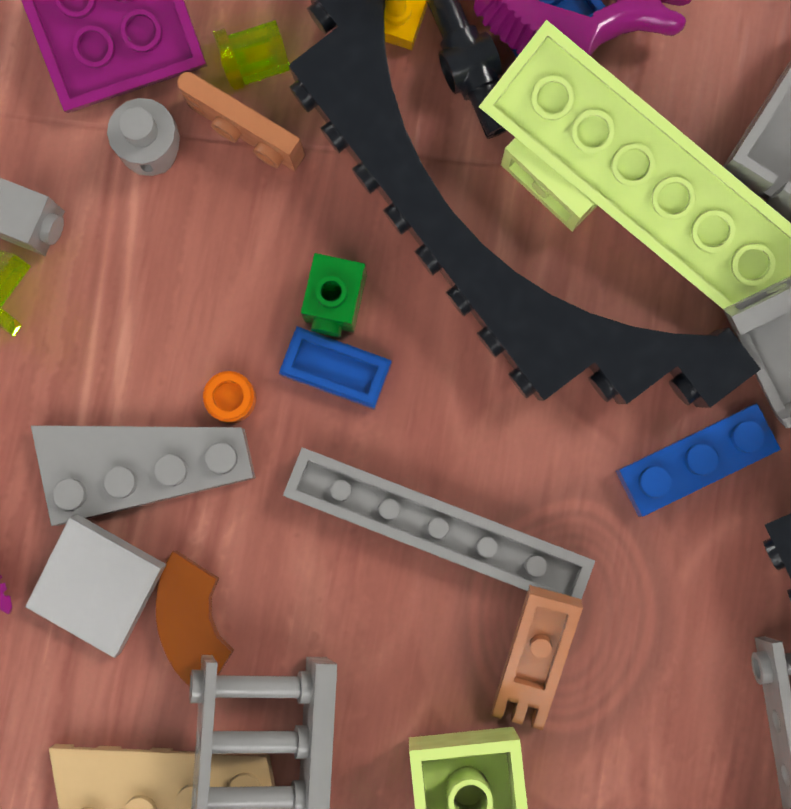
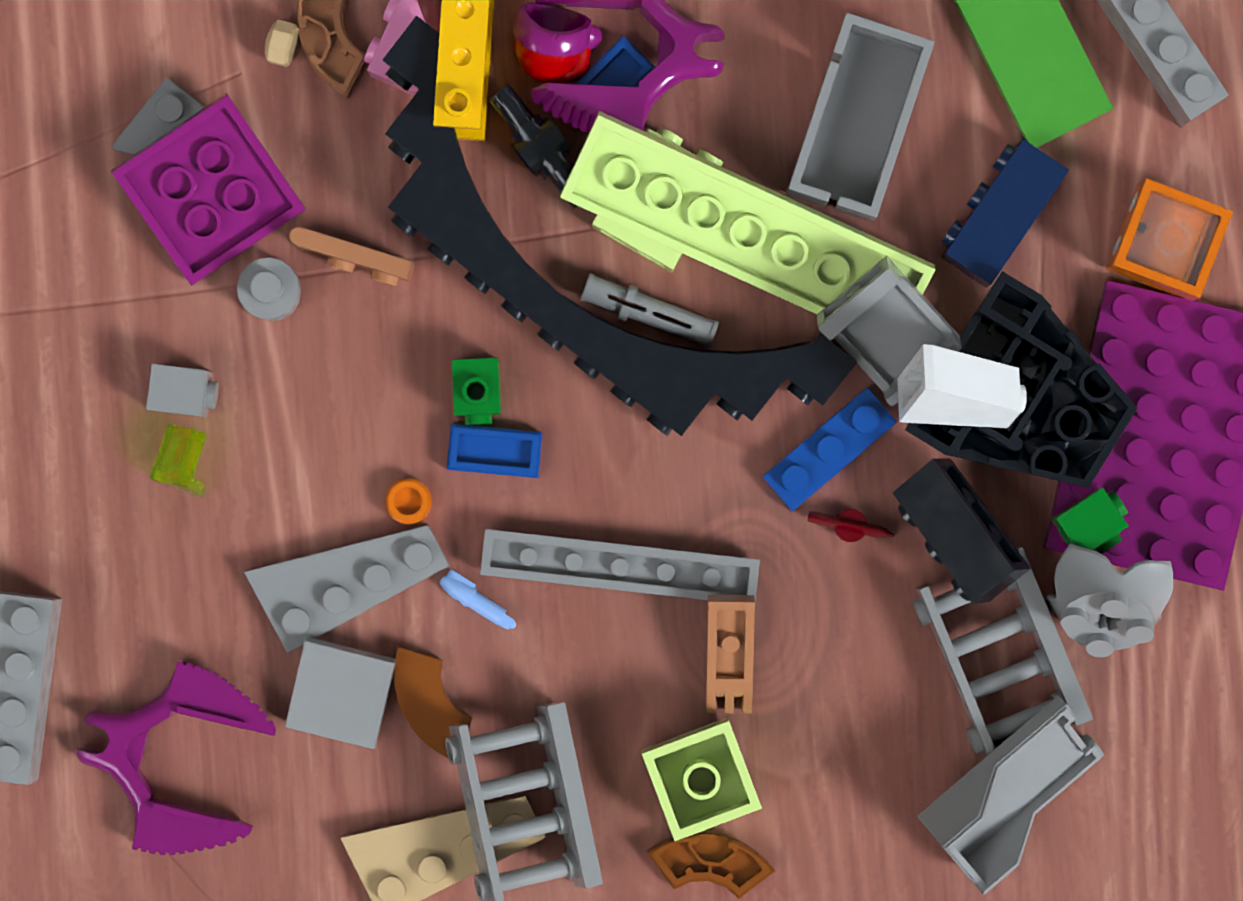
camera: 20 degrees left, 5 degrees up
clear neon green tile [212,20,290,90] -> none
none -> light blue piece [440,569,516,630]
none -> light grey pin [580,273,719,349]
none -> dark red piece [807,509,895,542]

